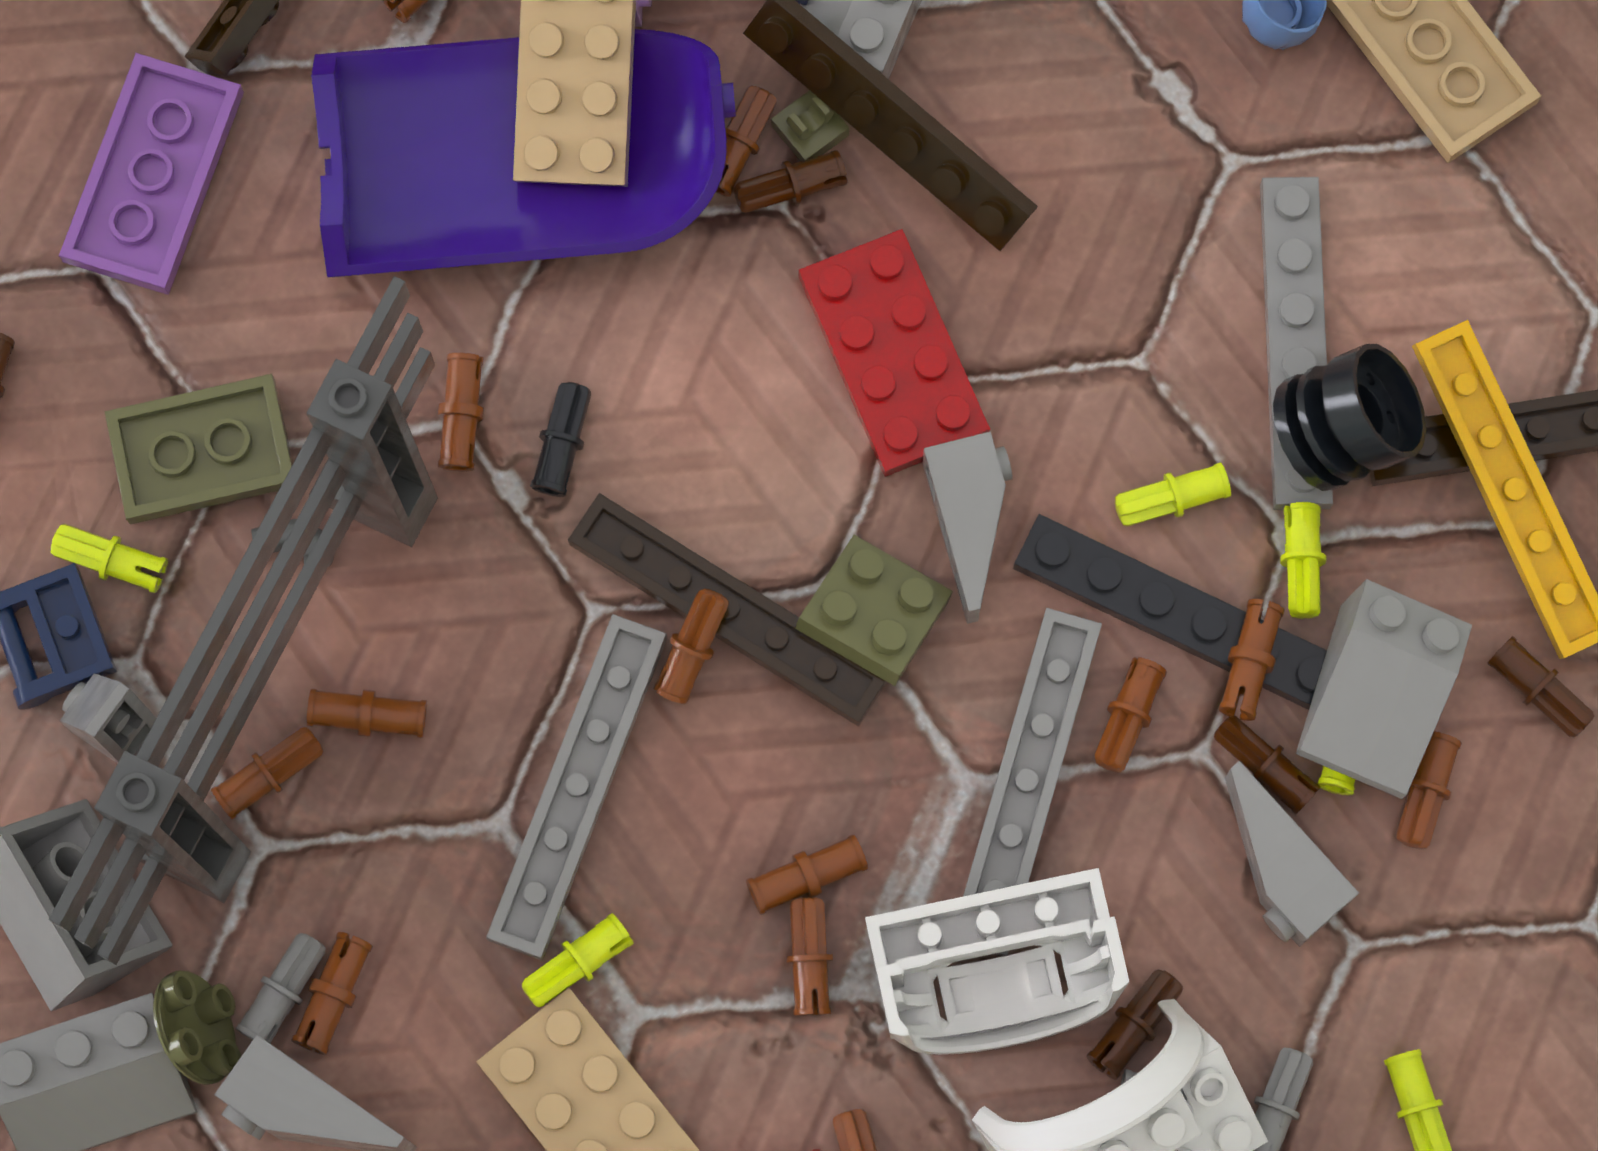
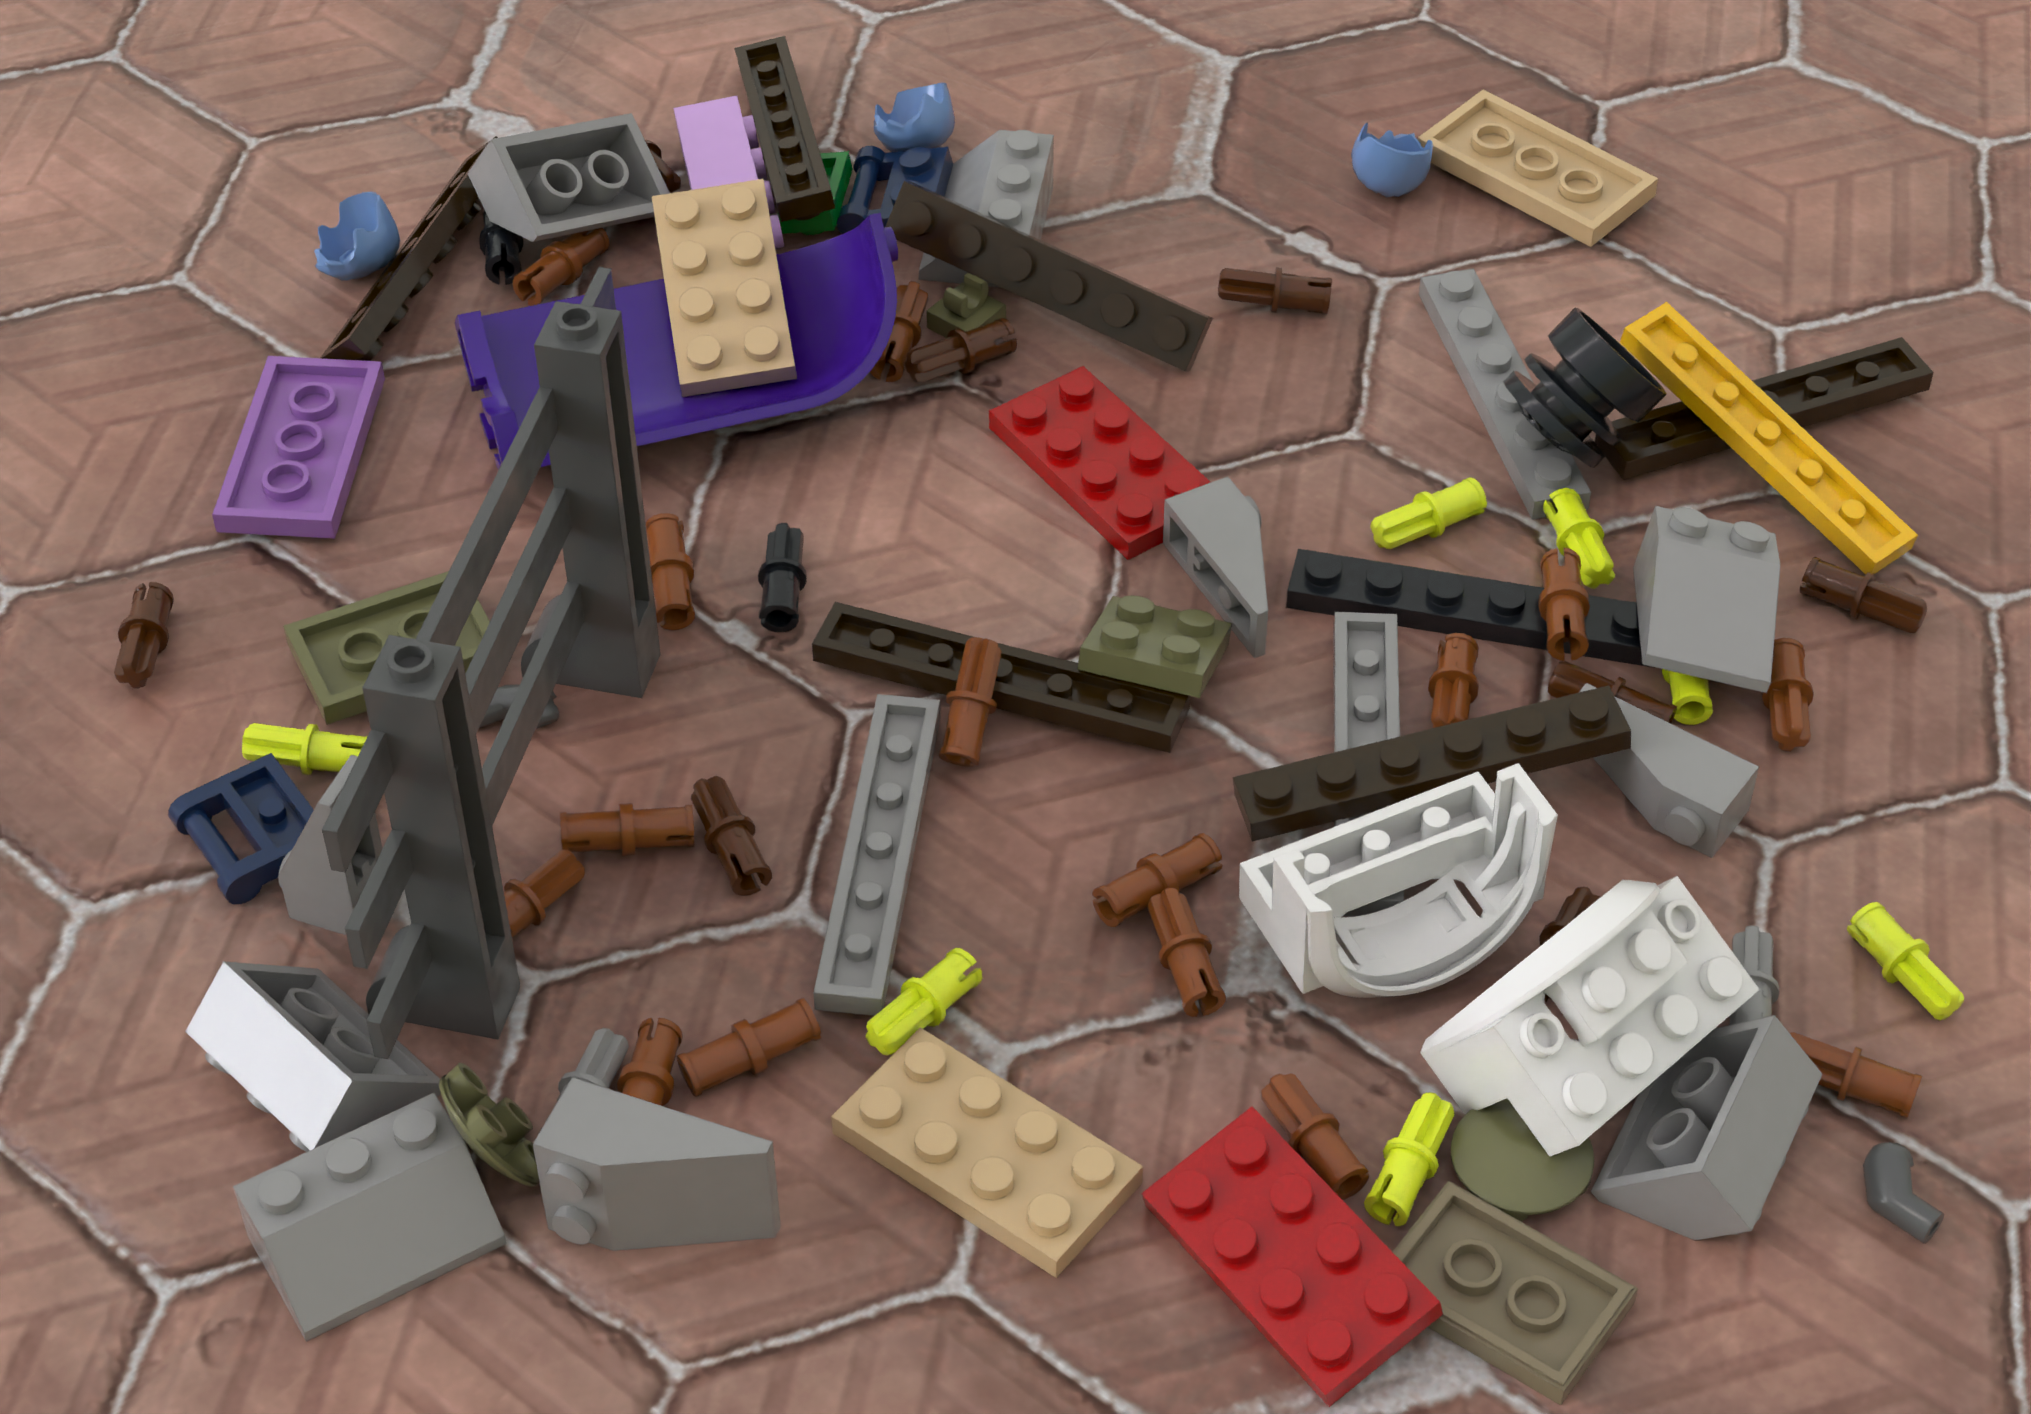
camera: 15 degrees left, 30 degrees down
none -> dark orange pin [677,998,821,1097]
none -> reddish brown axle [691,776,772,896]
none -> reddish brown axle [1218,267,1332,315]
none -> dark brown plate [1233,685,1631,842]

